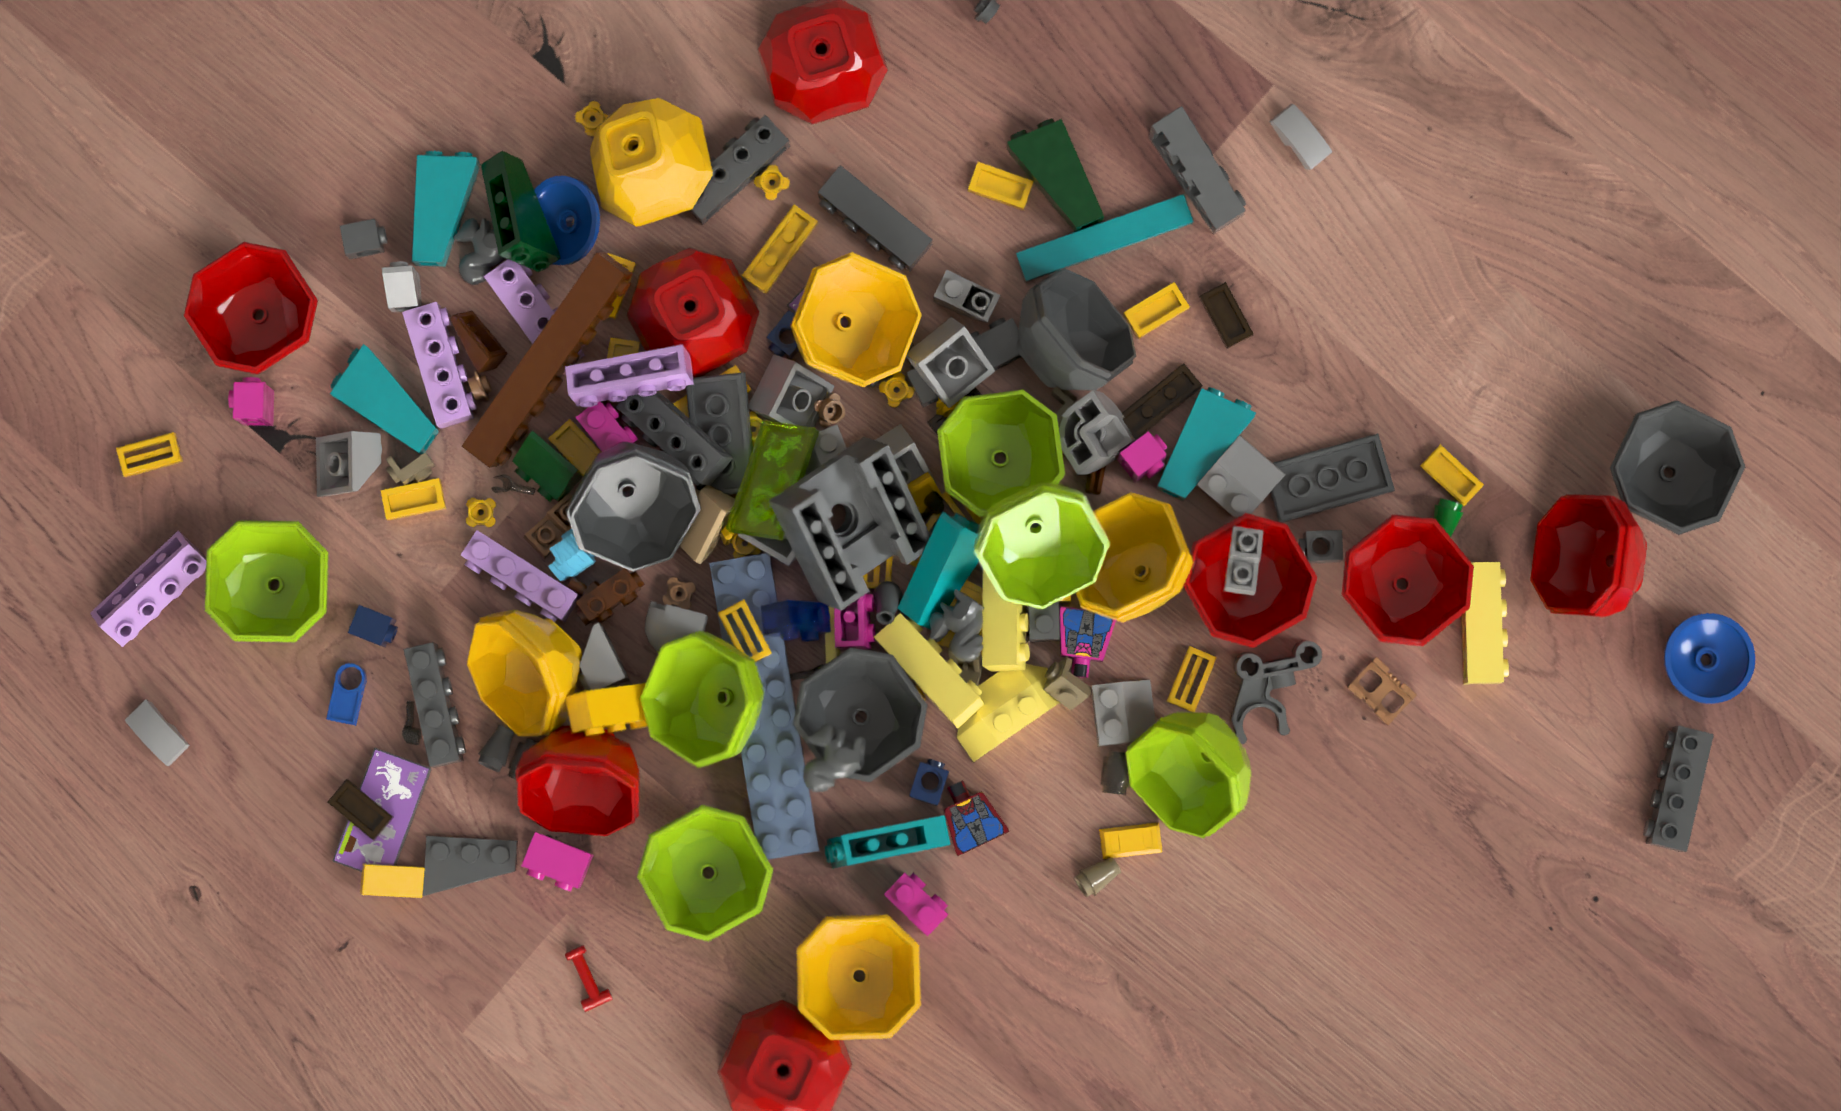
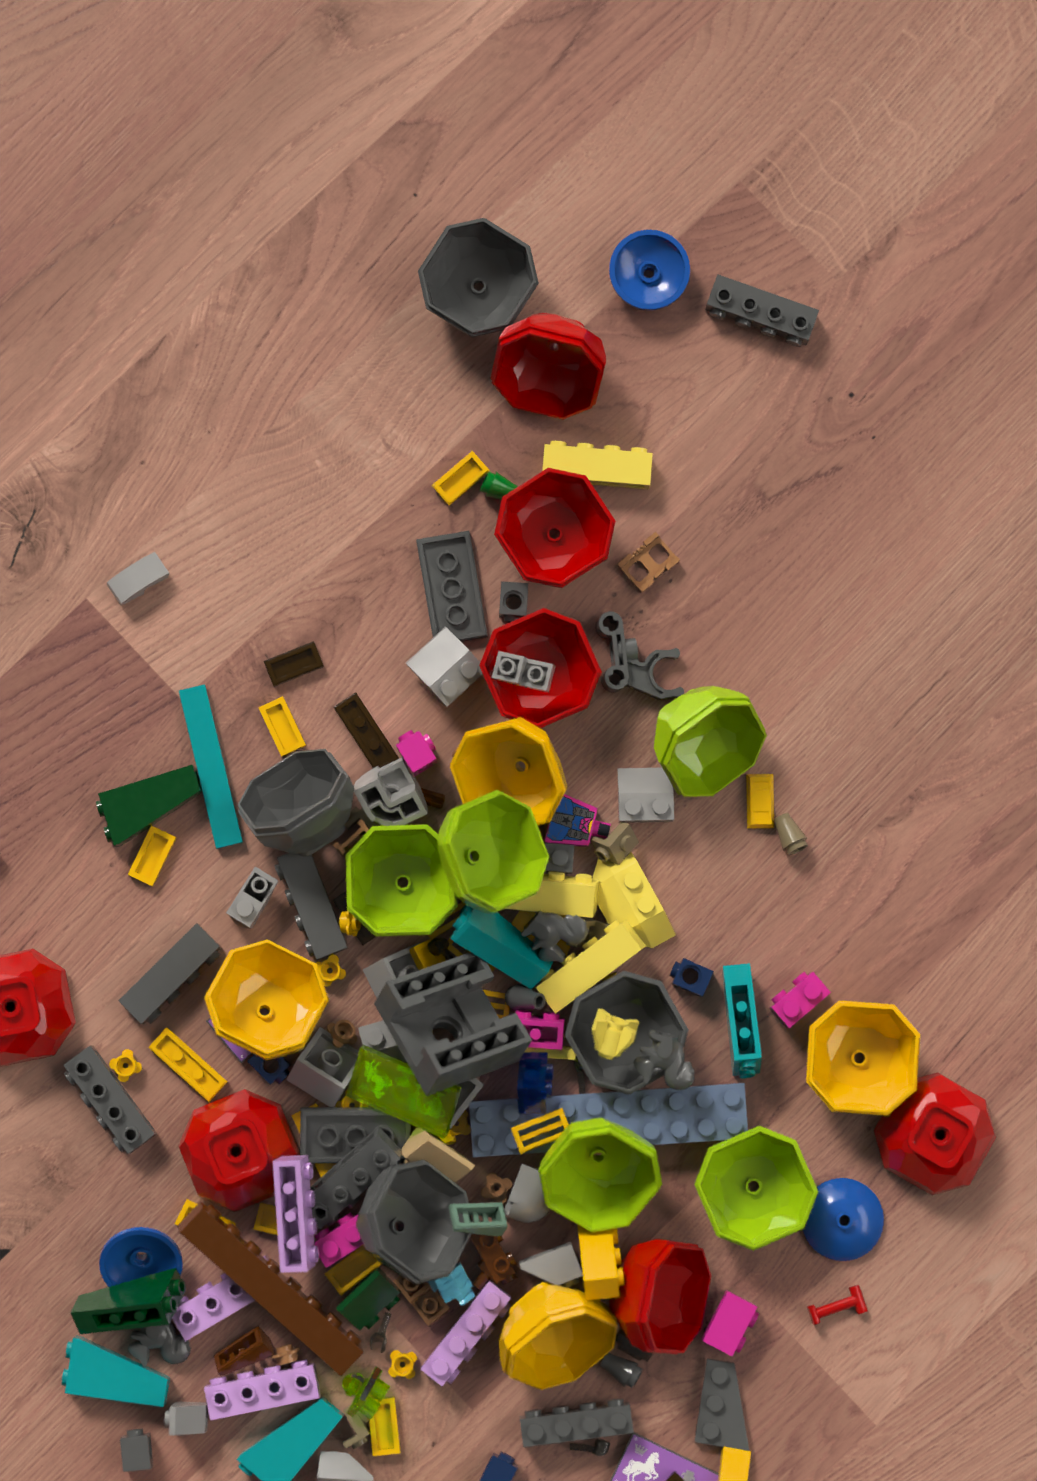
camera: 85 degrees left, 0 degrees up
yellow plate [575,101,609,136] -> none
yellow rock [590,98,713,227] -> none
light grey slope [906,317,995,408] -> none
torso [944,780,1010,857] -> none
clear smoke brick [1100,751,1130,795] -> none
dark grey wedge [1148,106,1246,235] -> none
teal slope [1156,387,1256,501] -> none
yellow tile [1166,646,1217,712] -> none
none -> medium nougat piece [333,819,369,858]
none -> clear neon green hips [342,1366,391,1419]
none -> sand green slope [449,1202,508,1236]
none -> light yellow brick [592,1009,639,1060]
none -> blue dish [802,1178,884,1261]

